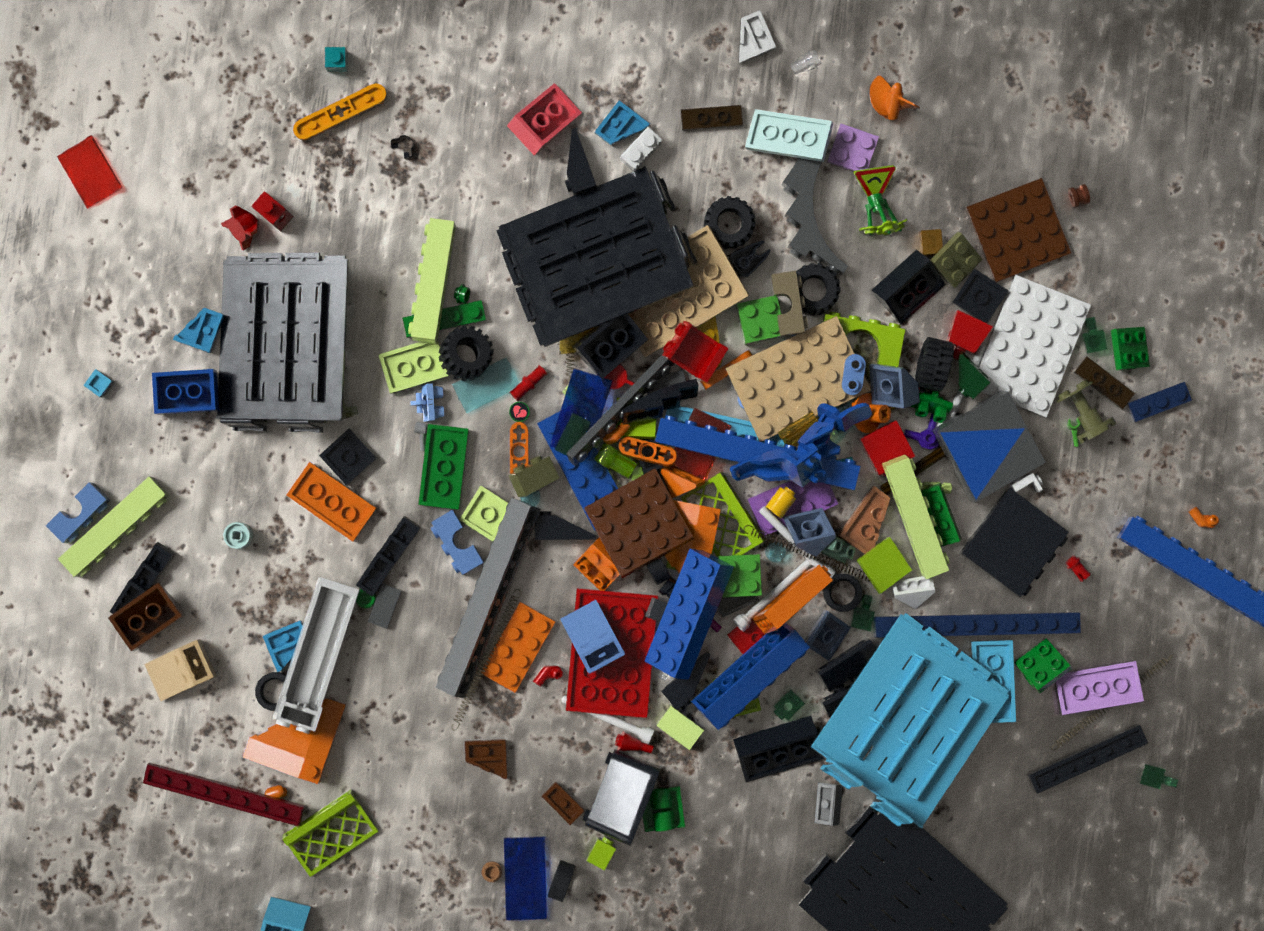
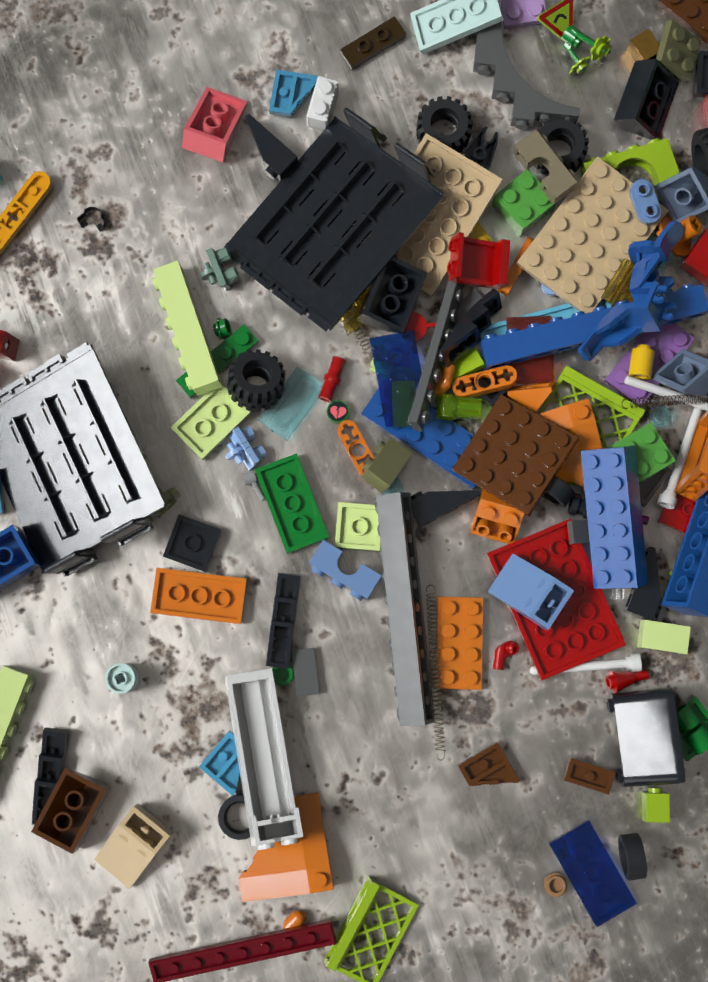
camera: 15 degrees left, 5 degrees down
none -> sand green hips [200,248,240,291]

